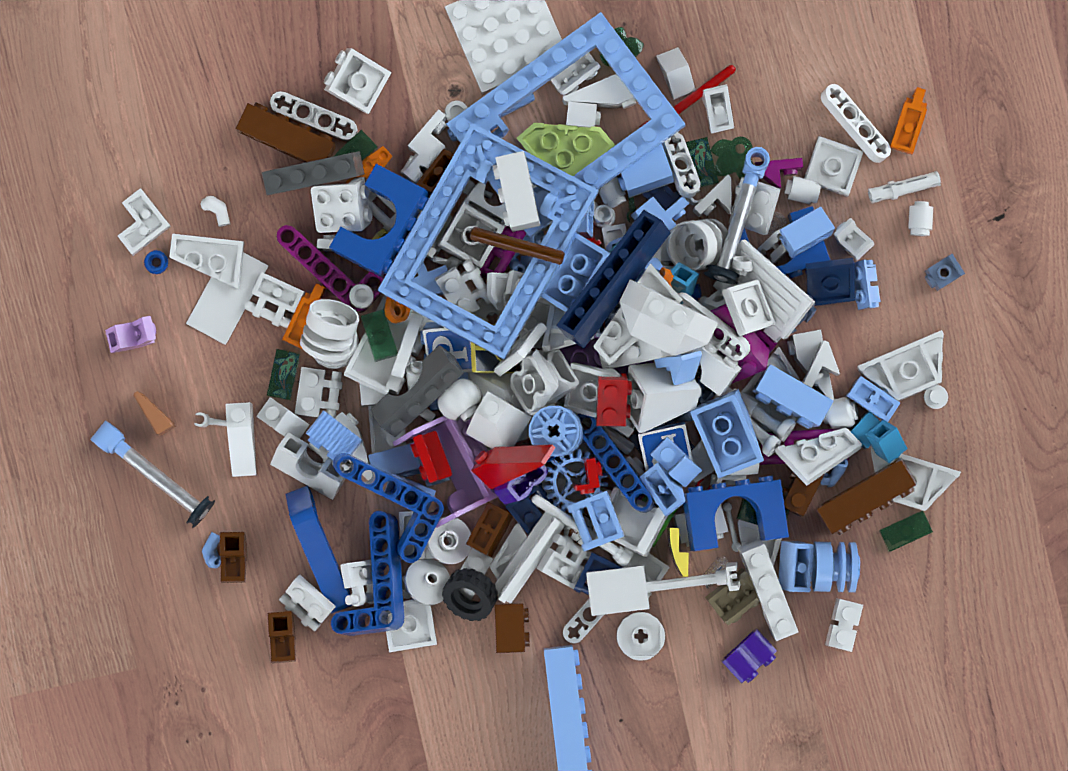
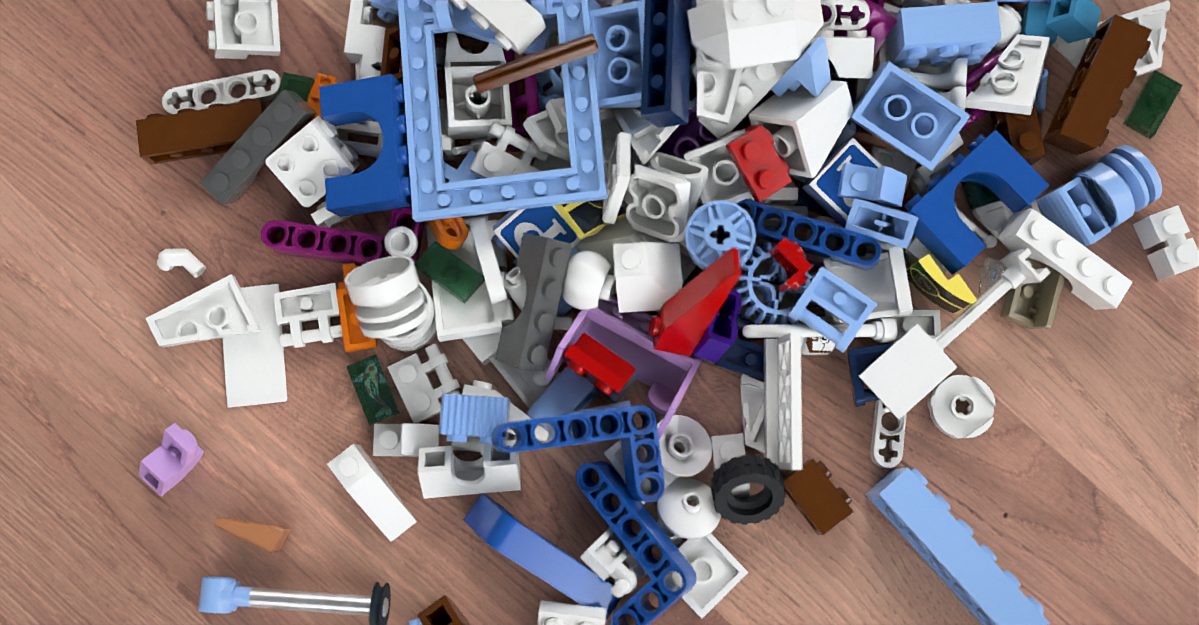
camera: 30 degrees left, 5 degrees down
white plate [118,188,171,256] -> none
blue plate [144,250,169,274] -> none
white hand [194,412,227,427] -> none
reddish brown hinge [466,502,513,558] -> none
white plate [537,533,592,589] -> none
dark purple brick [721,629,777,683] -> none

